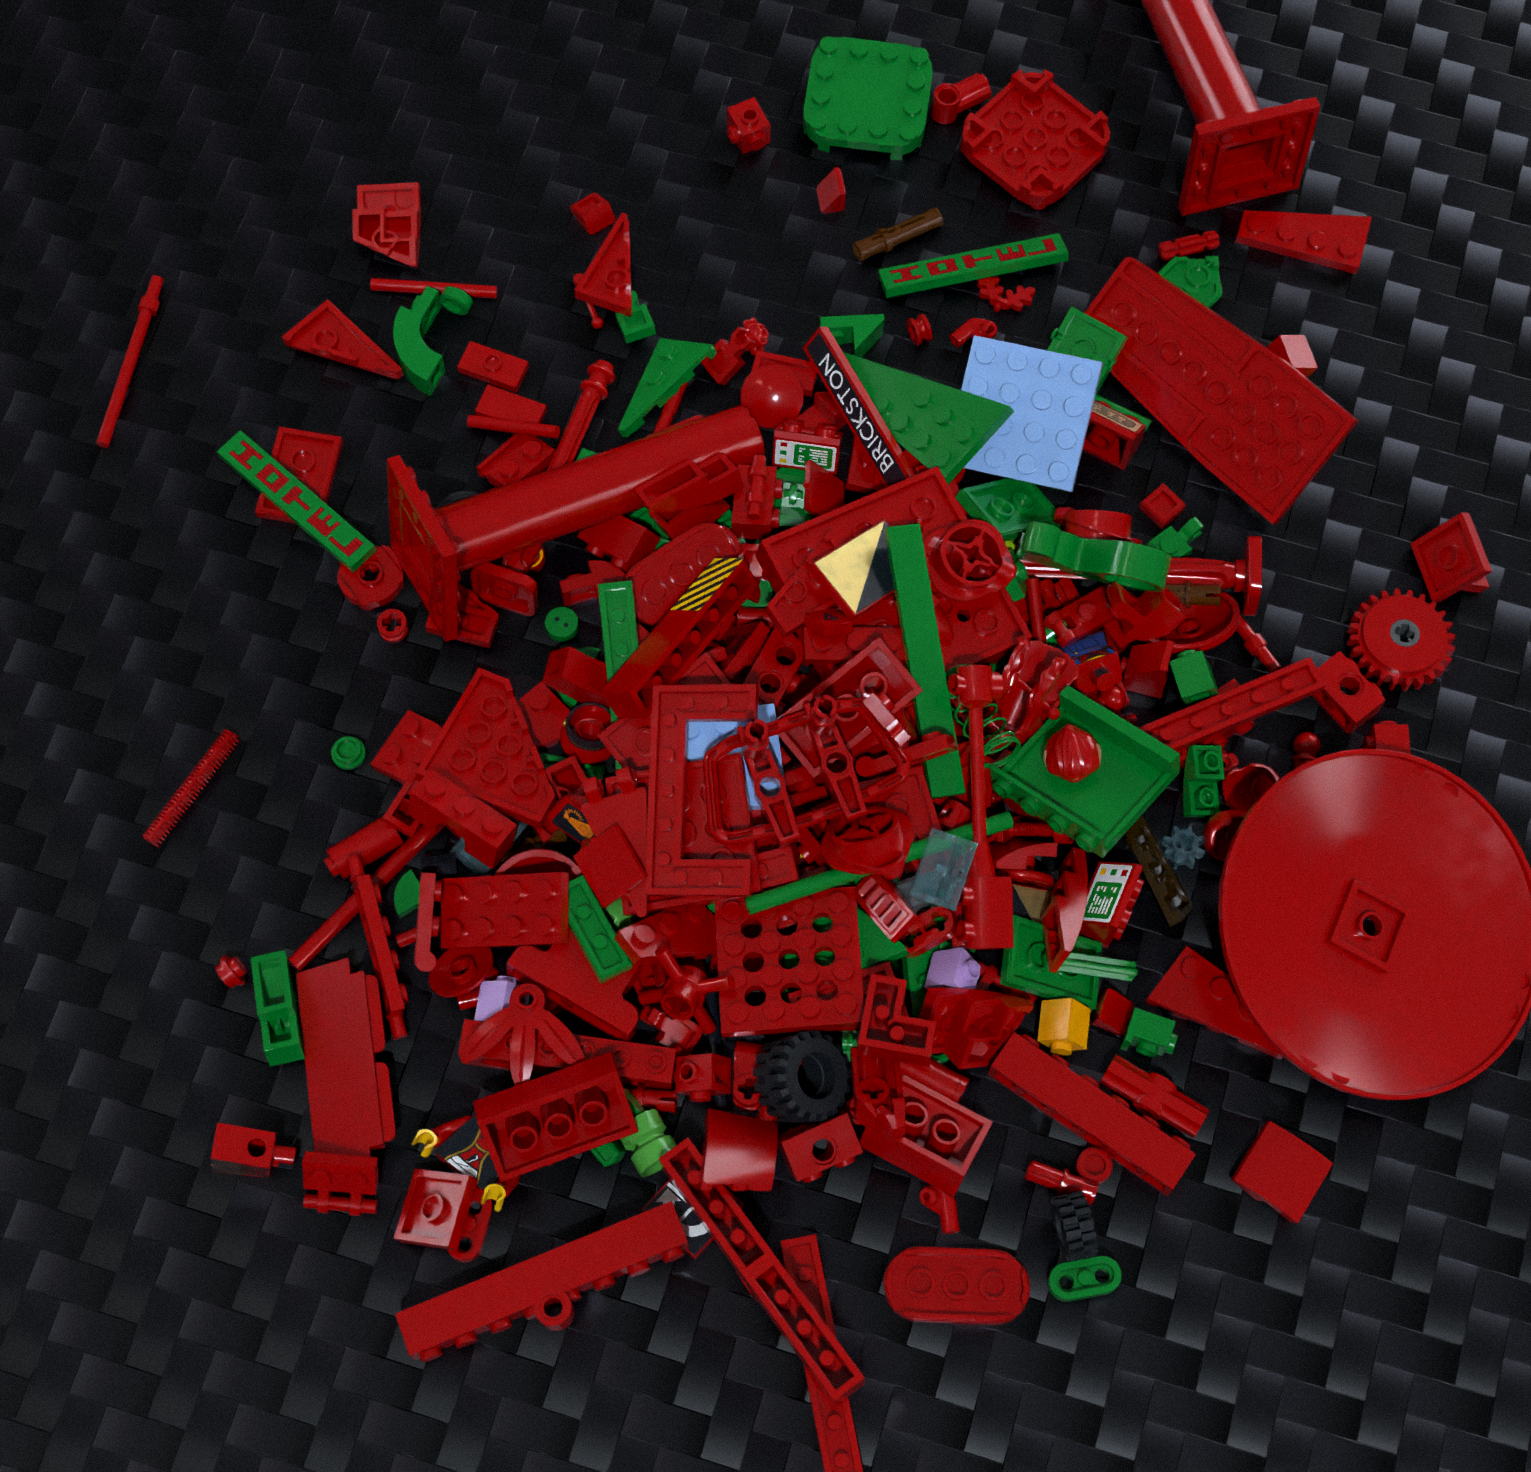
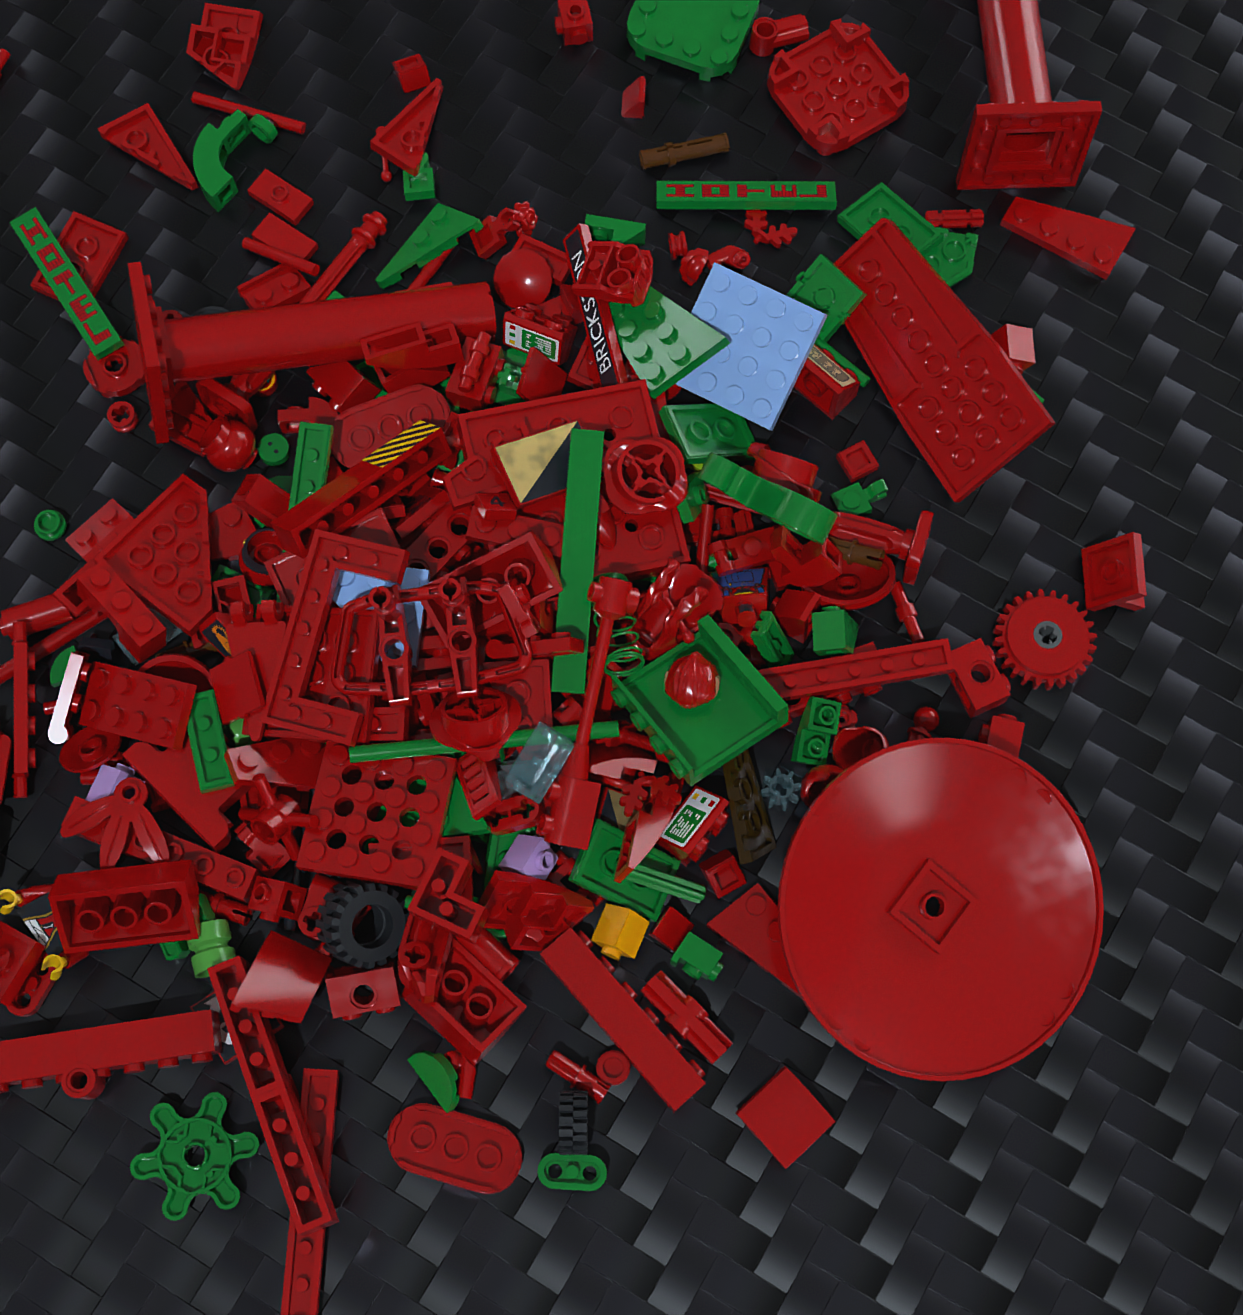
camera: 15 degrees right, 5 degrees up
none -> green plate [130,1092,260,1221]
none -> red piece [199,416,258,472]
none -> green tile [407,1050,460,1113]
none -> red slope [571,241,653,307]
none -> red animal [619,771,682,817]
none -> red piece [679,248,709,286]
none -> red slope [699,849,747,899]
none -> green tile [750,611,795,668]
none -> green tile [837,182,944,256]

